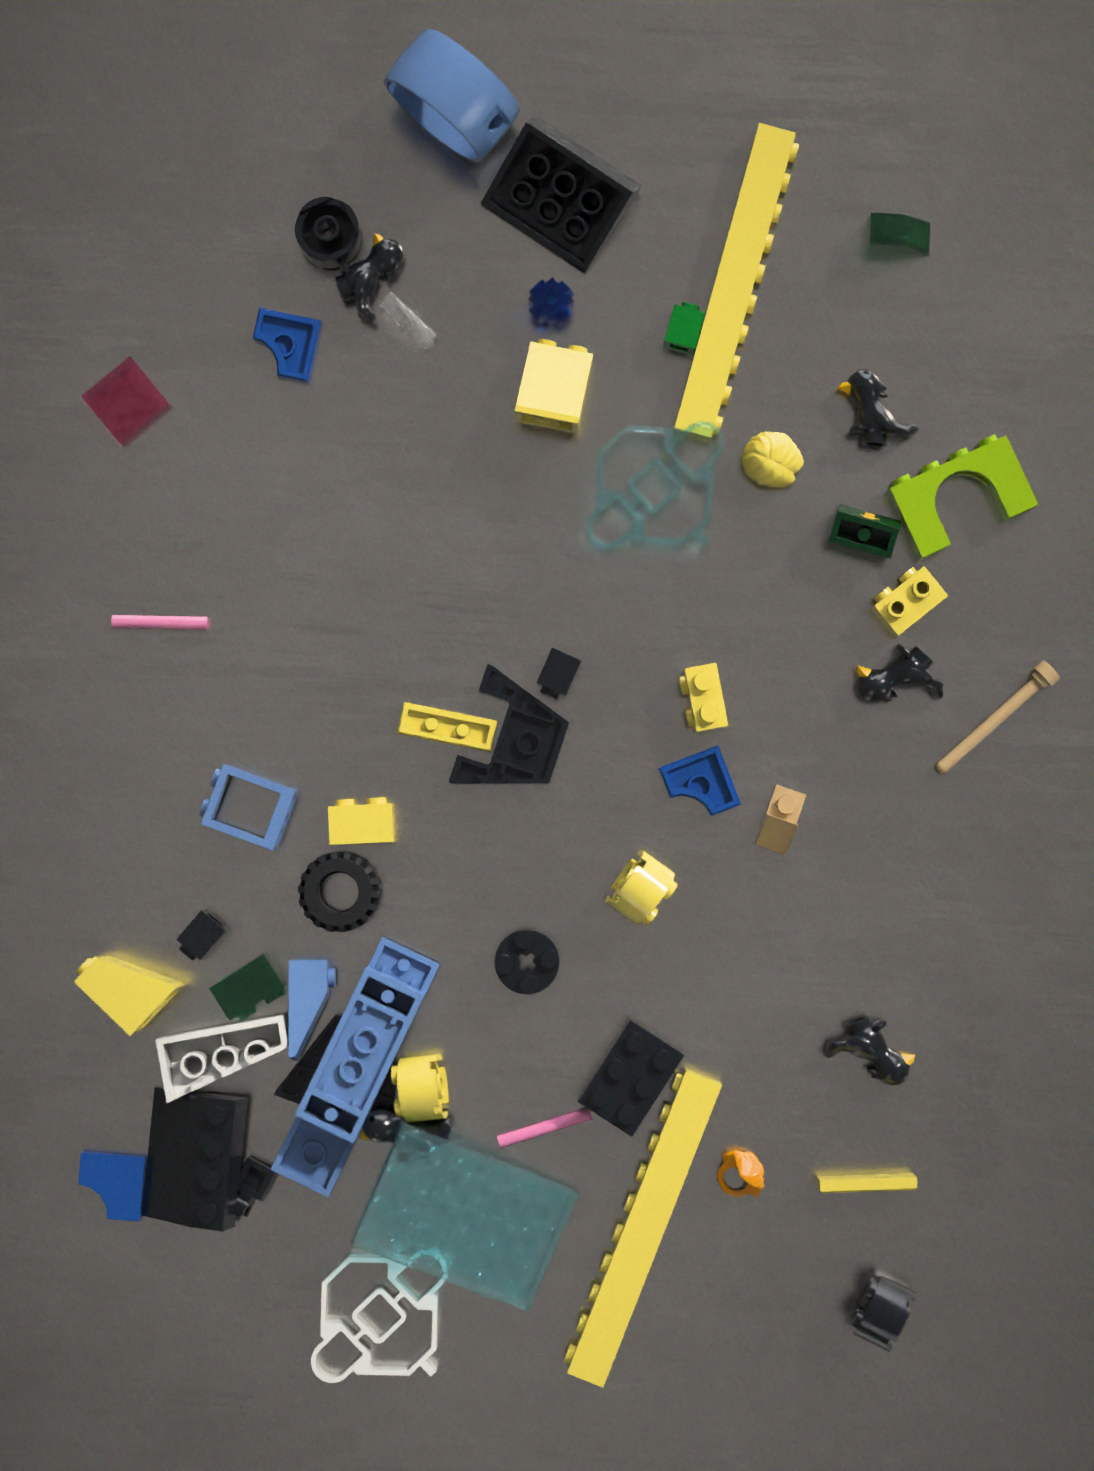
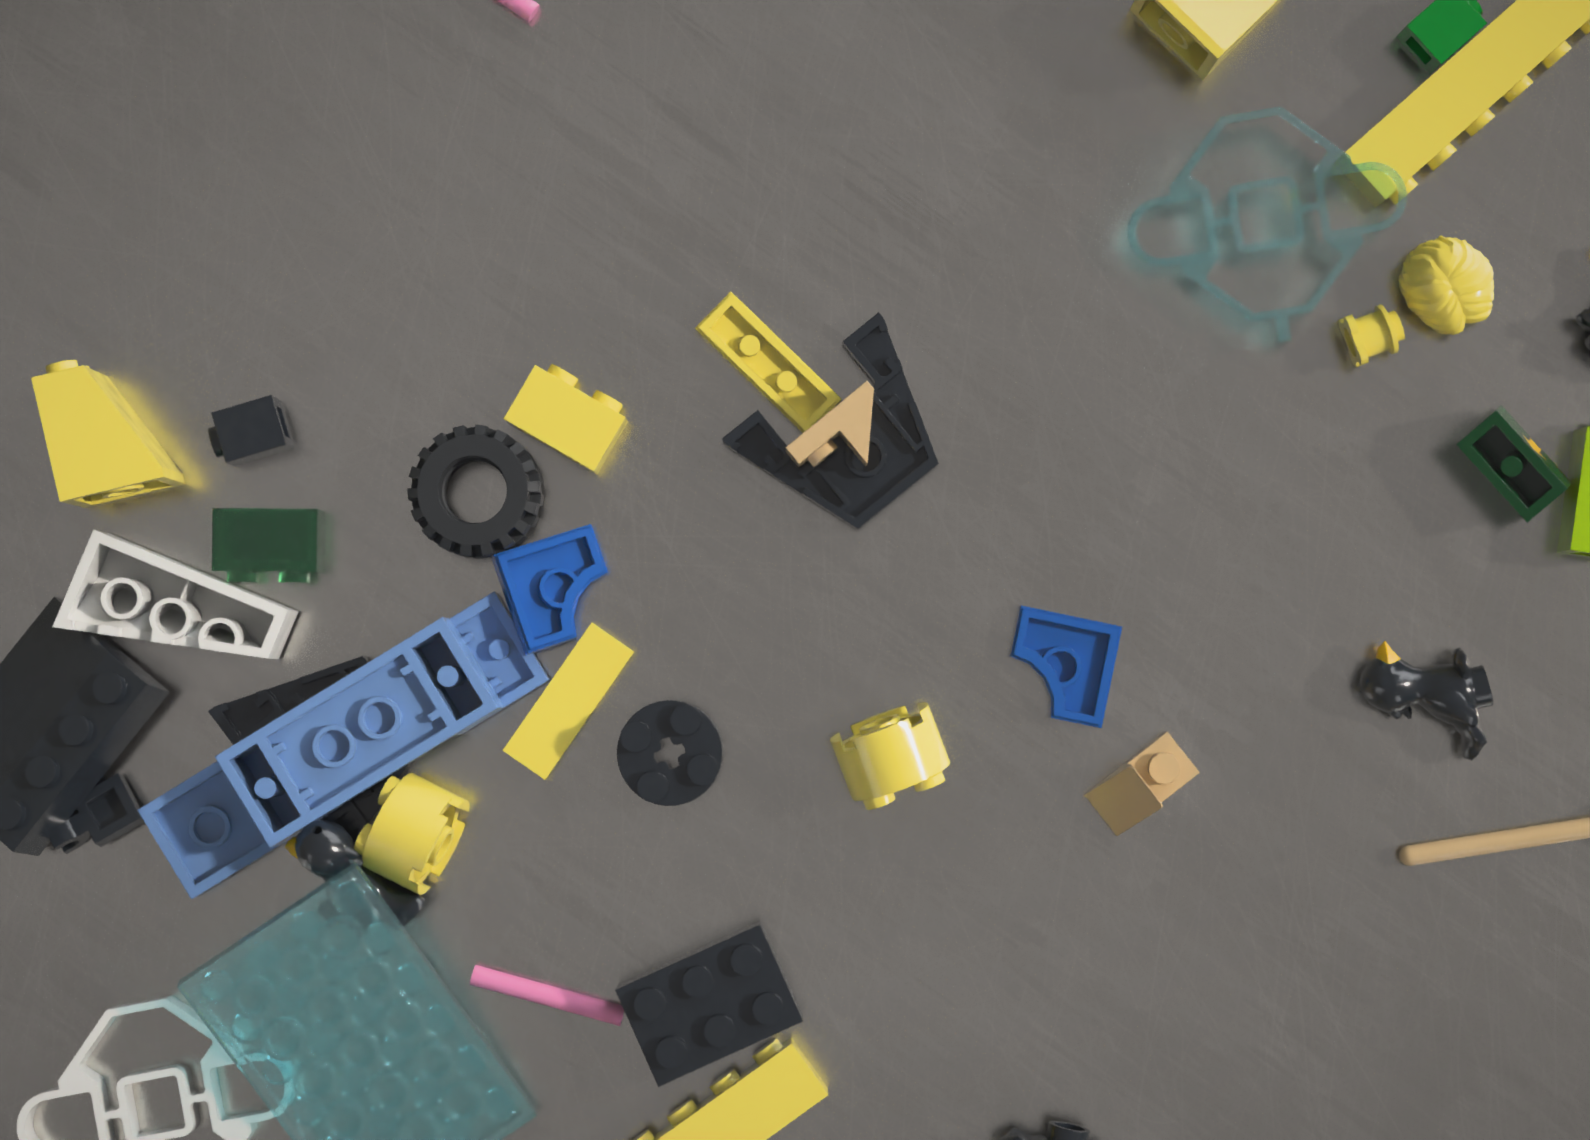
camera: 25 degrees right, 0 degrees up
medium blue window [199,764,299,851] -> none
medium blue slope [288,959,336,1061] -> none
black brick [536,648,581,700] -> none
light yellow brick [679,663,728,733] -> none
light yellow brick [871,566,948,638] -> none
none -> blue tile [491,524,608,656]
none -> light yellow tile [502,622,635,780]
none -> tan slope [786,381,874,467]
none -> light yellow brick [1338,304,1405,367]

